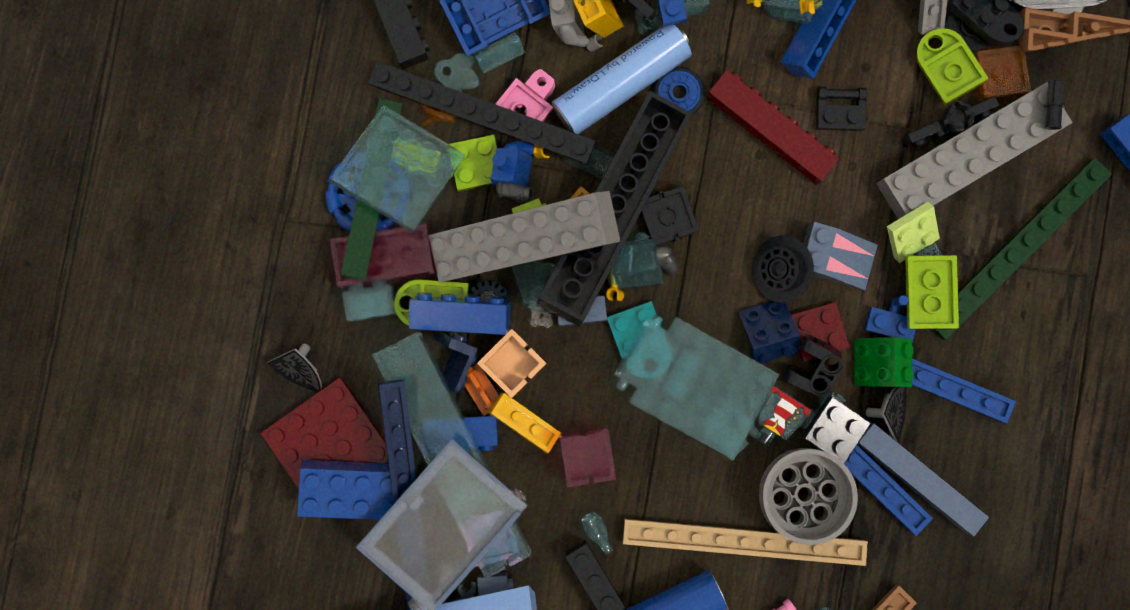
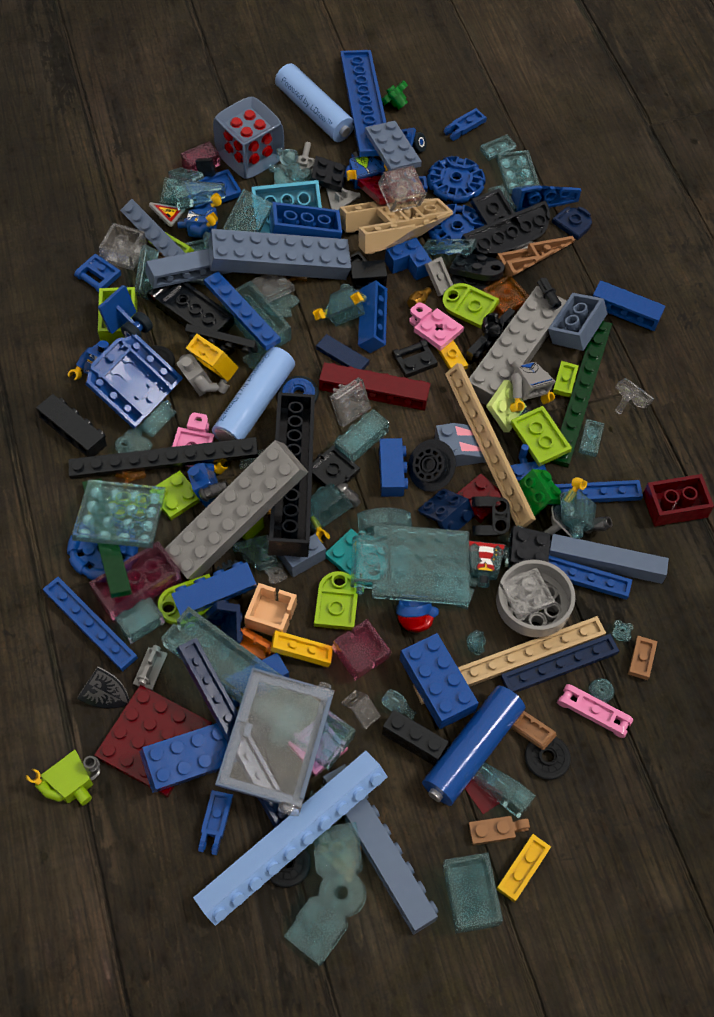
camera: 30 degrees left, 25 degrees down
none -> lime torso [26,750,100,806]
none -> blue plate [43,577,138,672]
none -> light grey hinge [133,645,168,690]
none -> blue hinge [198,790,233,855]
none -> lime plate [314,571,358,631]
none -> dark blue tile [316,334,370,370]
none -> clear plate [330,377,371,427]
none -> clear light blue brick [334,409,389,462]
none -> clear bracket [341,690,381,729]
none -> clear light blue brick [357,508,413,537]
none -> blue brick [379,438,408,497]
none -> piece [396,599,439,633]
none -> blue brick [400,633,479,730]
none -> pearl gold piece [407,287,432,308]
none -> bright pink plate [409,302,464,351]
none -> yellow plate [436,340,468,370]
none -> tan plate [445,363,536,528]
none -> clear light blue plate [467,630,486,655]
none -> clear plate [500,568,555,619]
none -> dark blue plate [500,634,619,693]
none -> light grey torso [510,358,556,412]
none -> sand blue brick [548,293,607,351]
none -> lime plate [553,361,579,398]
none -> clear light blue torso [560,477,613,539]
none -> clear light blue plate [578,419,605,457]
none -> clear light blue plate [611,620,634,641]
none -> clear plate [615,378,655,414]
none -> dark red brick [643,474,714,526]

